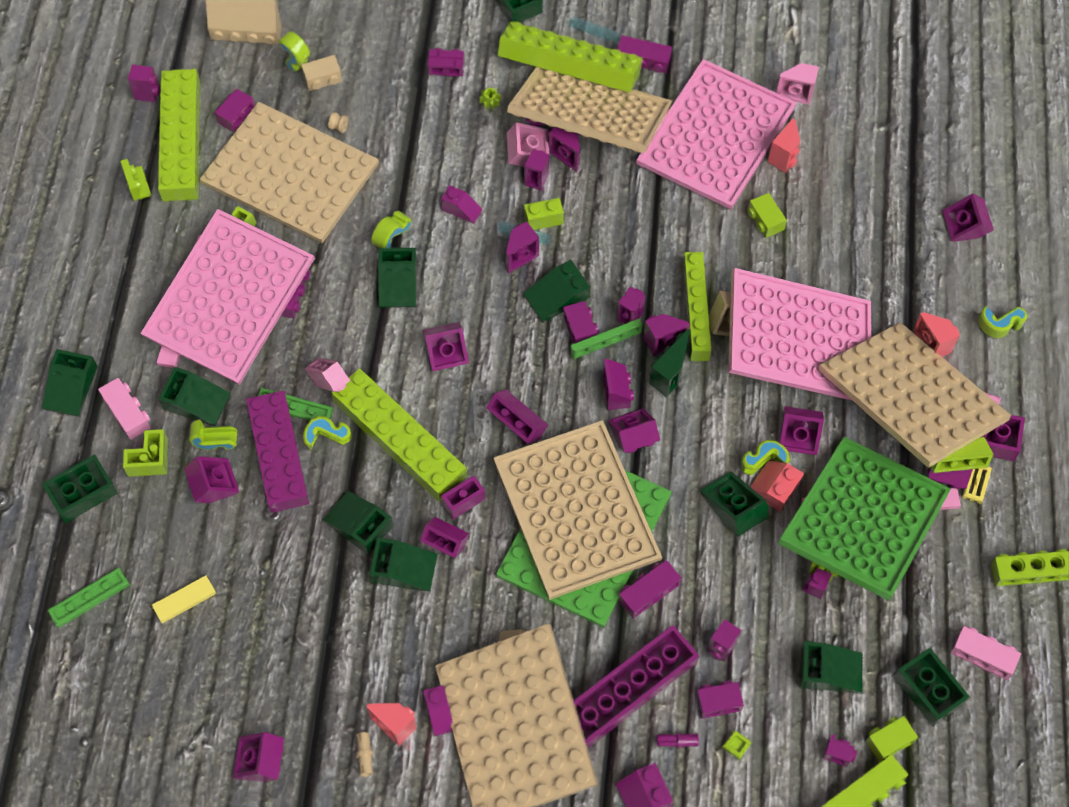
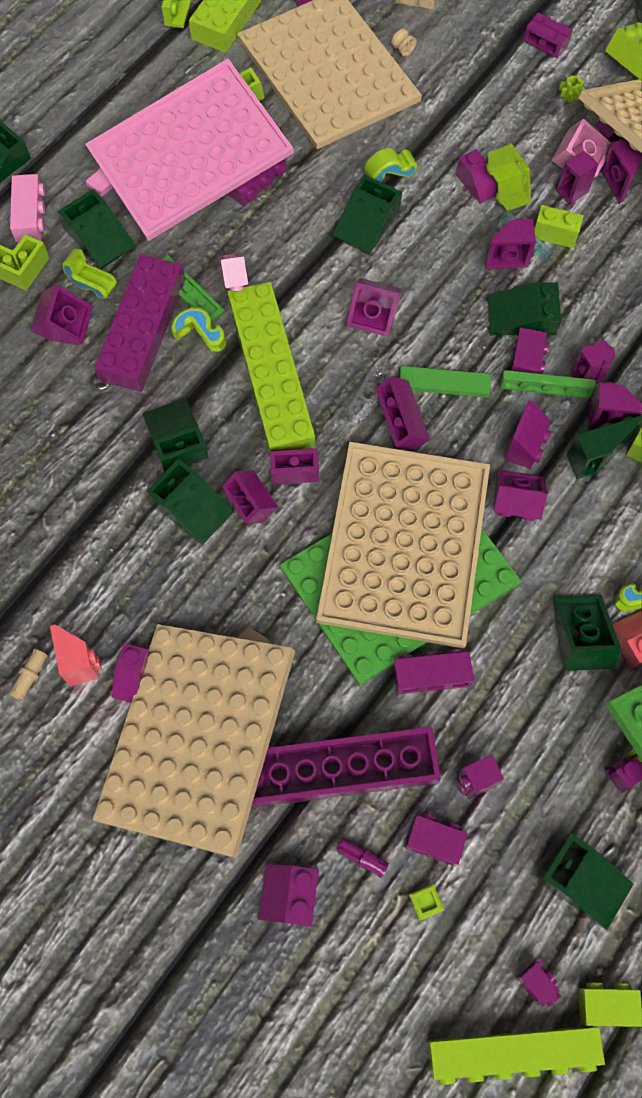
camera: 30 degrees right, 5 degrees up
none -> bright green tile [400,366,491,398]
none -> lime brick [486,143,531,211]

